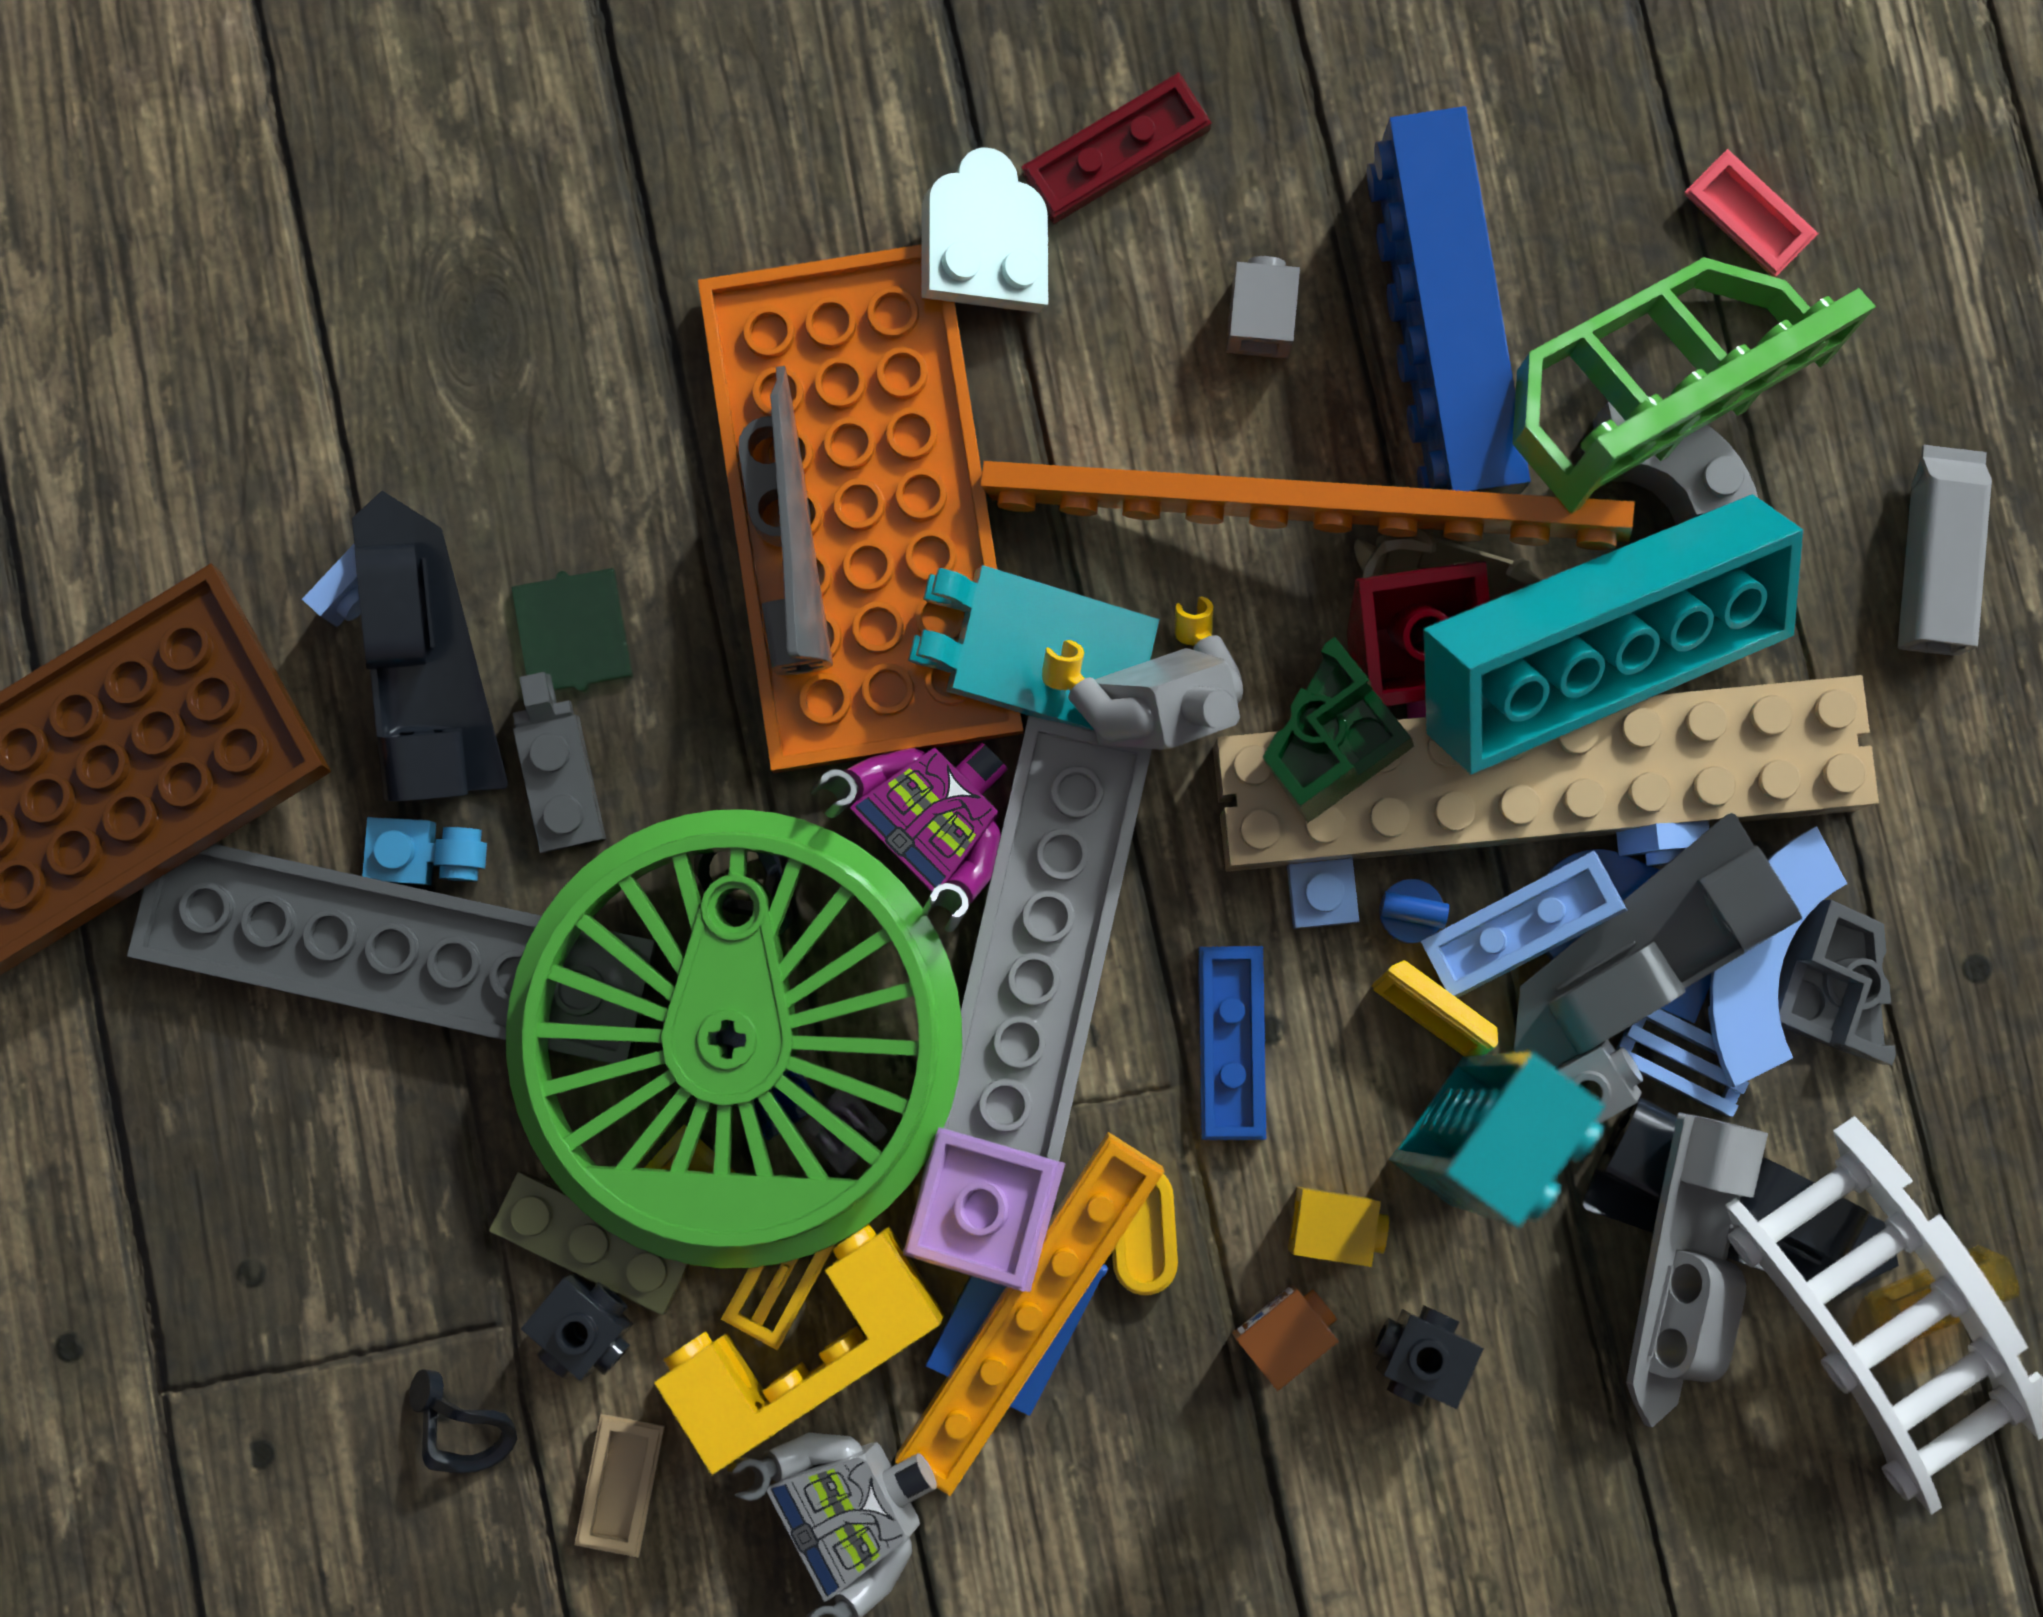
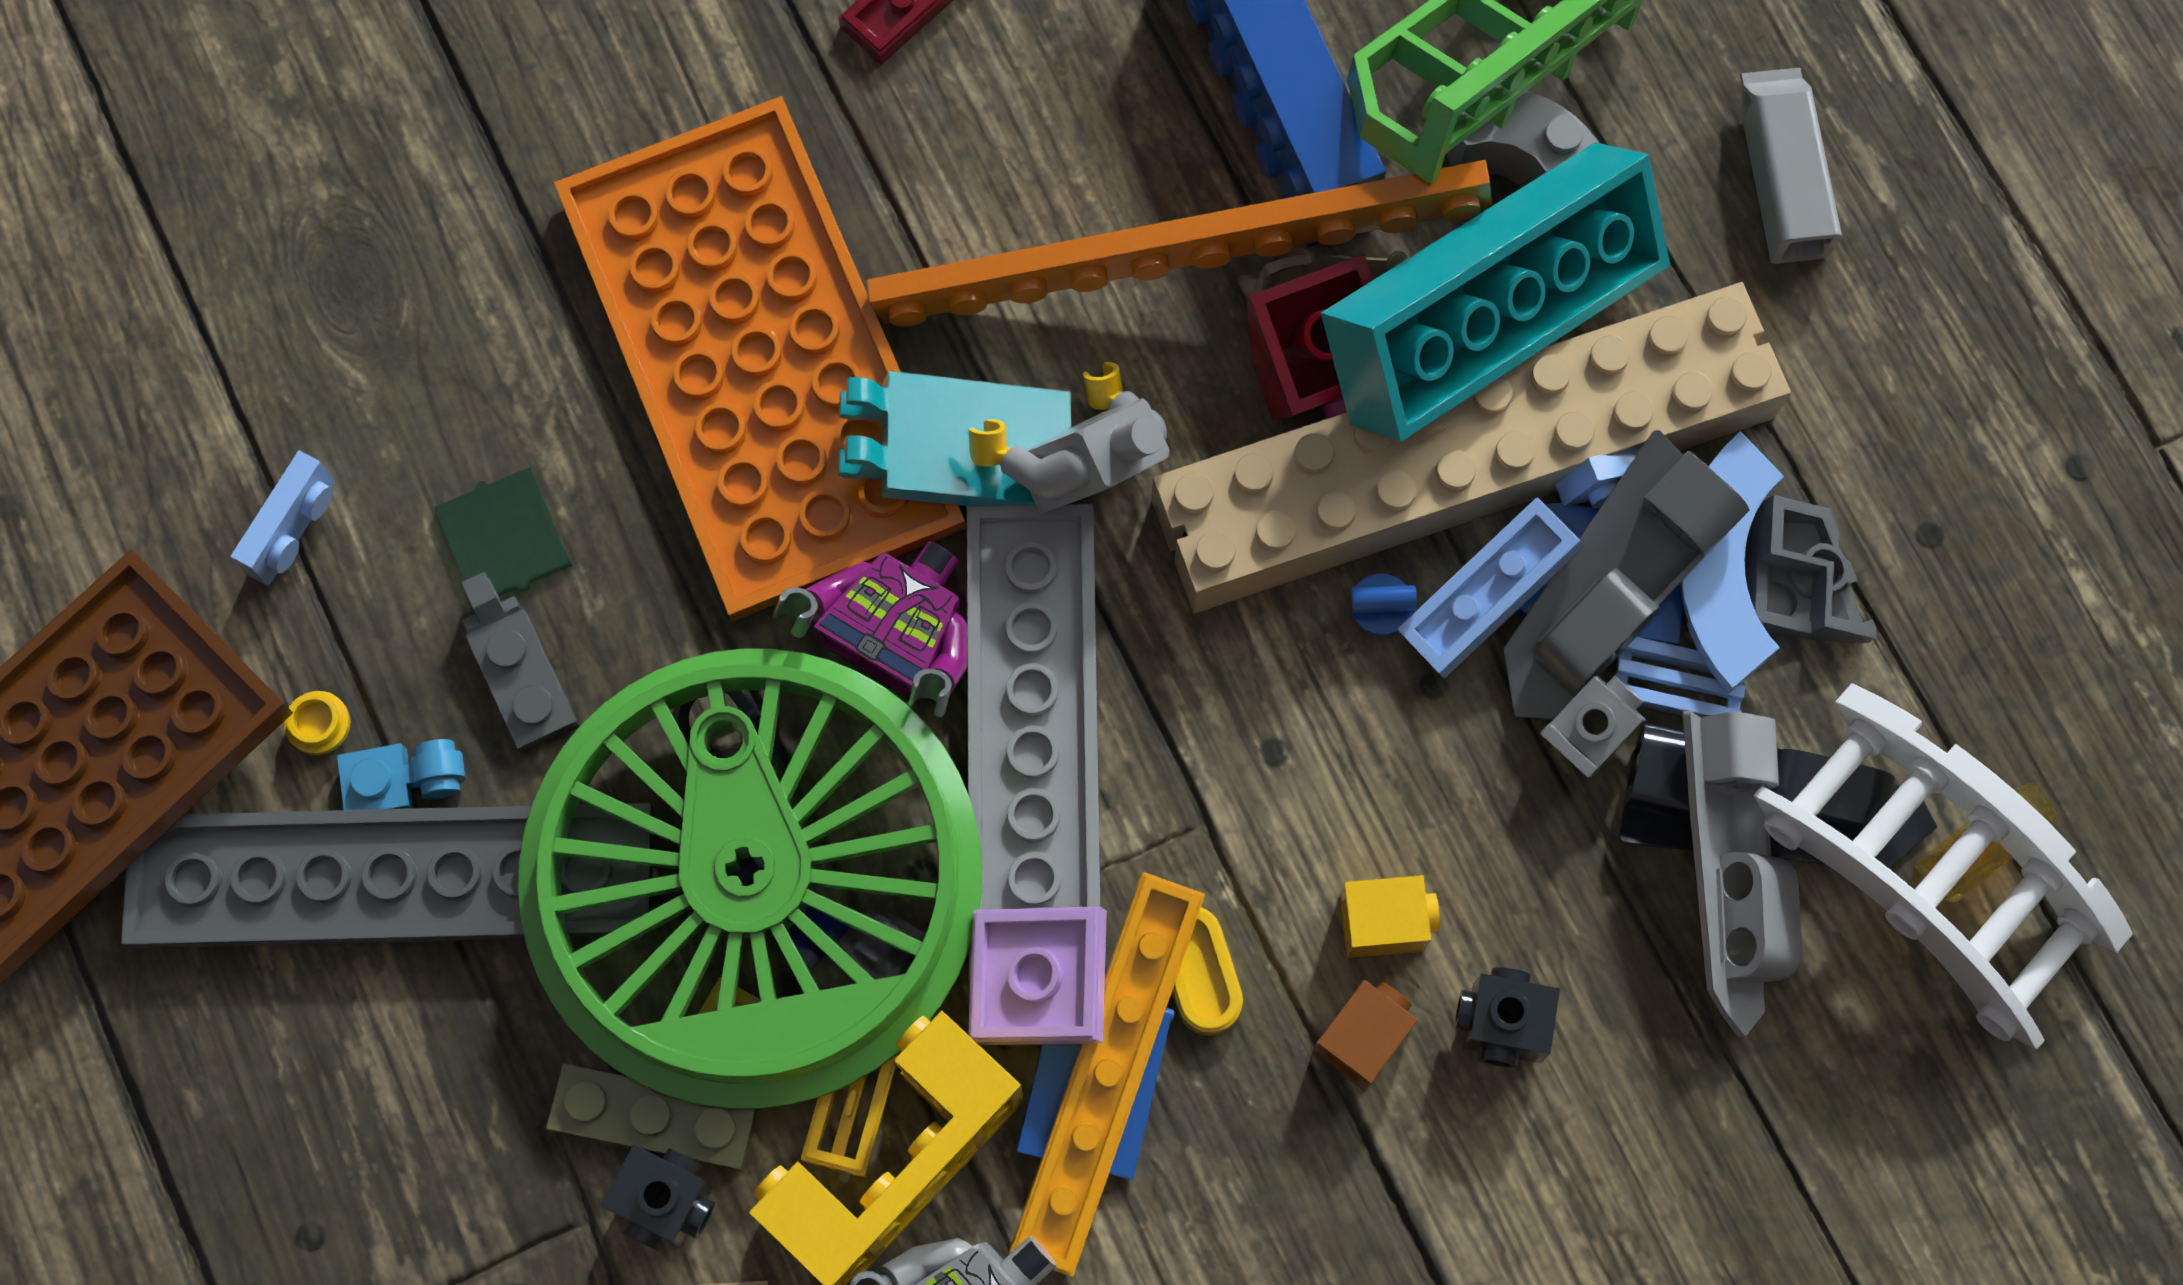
camera: 20 degrees left, 10 degrees down
black panel [352,490,508,801] -> none
dark grey panel [738,366,833,675] -> none
light aqua plate [922,148,1048,313] -> none
blue tile [1198,946,1266,1140] -> none
light grey brick [1226,256,1300,359] -> none
dark green slope [1263,637,1414,823] -> none
light blue plate [1287,858,1359,929] -> none
yellow tile [1371,960,1498,1056] -> none
teal brick [1389,1052,1606,1227] -> none
none -> yellow plate [284,691,351,755]

